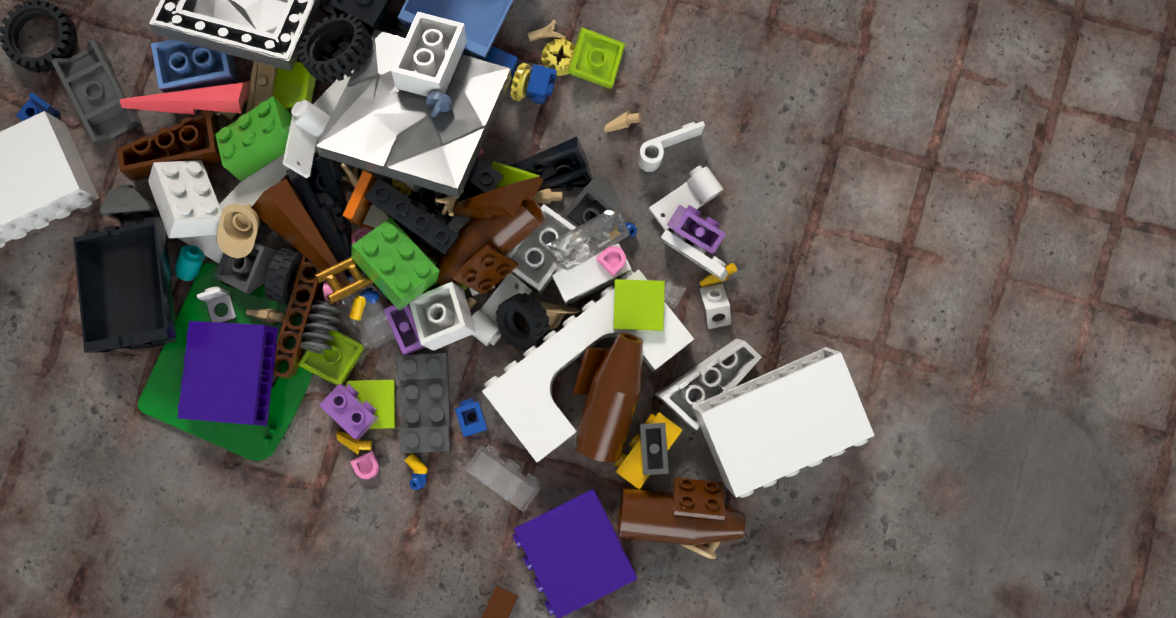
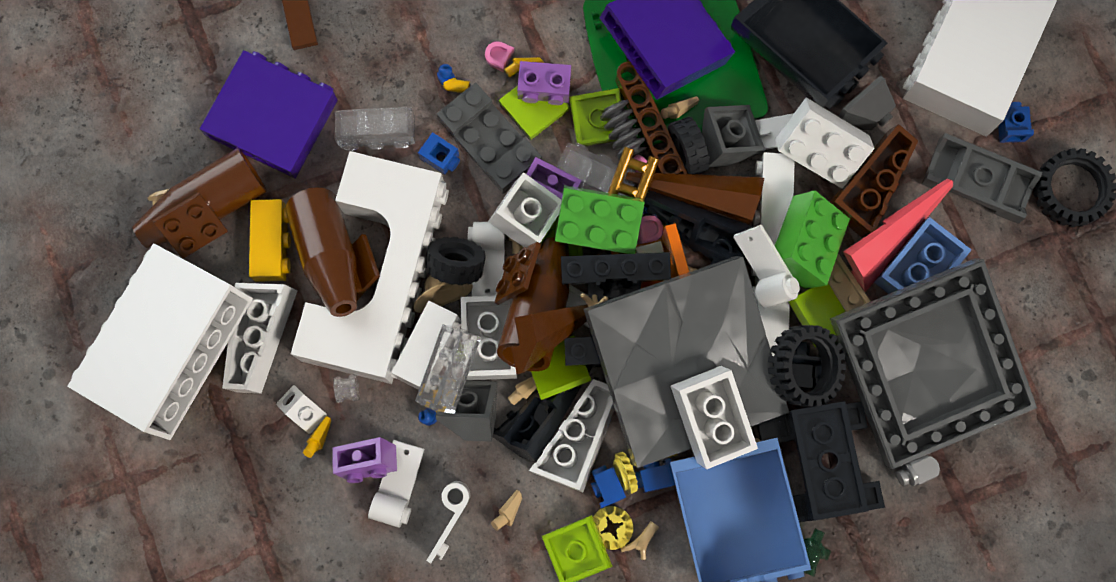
camera: 140 degrees right, 5 degrees down
teal brick [174,245,205,281] -> none
white bracket [197,287,236,323] -> none
tan piece [217,204,260,258] -> none
arm [349,288,380,320] -> none
sand blue tile [426,91,452,118] -> none
bright pink tile [596,246,626,277] -> none
lime tile [613,279,665,331] -> none
dark grey brick [639,423,669,475] -> none
white plate [661,230,728,281] -> none
none -> white wedge [529,379,615,493]

